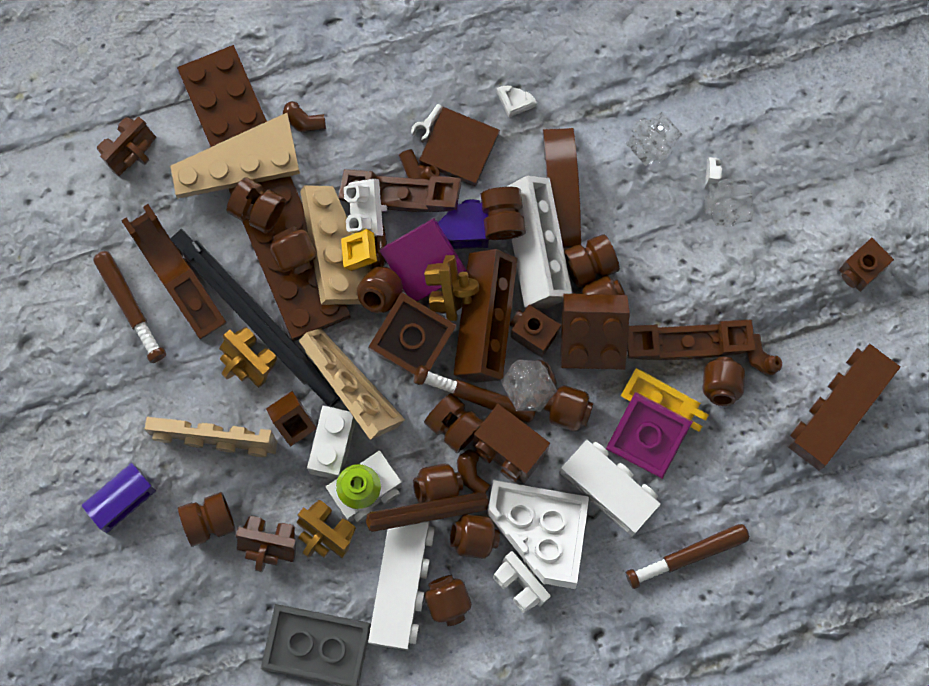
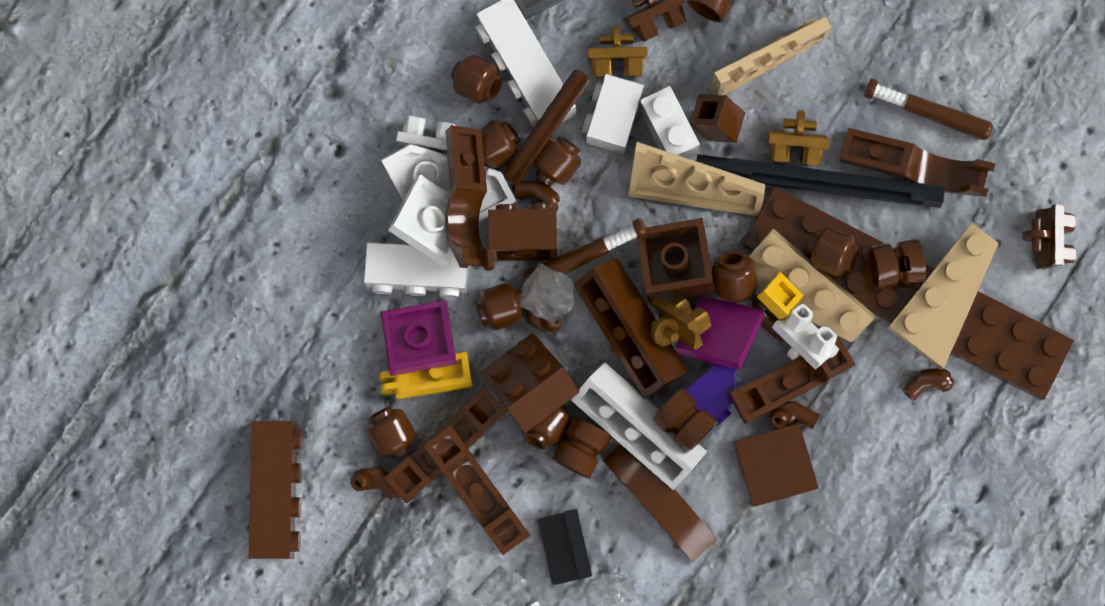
camera: 145 degrees right, 5 degrees up
lime cone [336,464,381,509] -> none
white hand [411,104,443,142] -> none
reddish brown wheel [424,393,483,454] -> none
white tile [496,85,537,118] -> none
reddish brown brick [509,305,561,358] -> none
reddish brown piece [625,524,750,589] -> none
none -> white plate [388,174,454,267]
none -> reddish brown slope [423,425,530,555]
none -> reddish brown piece [445,125,495,271]
none -> black panel [538,509,592,585]

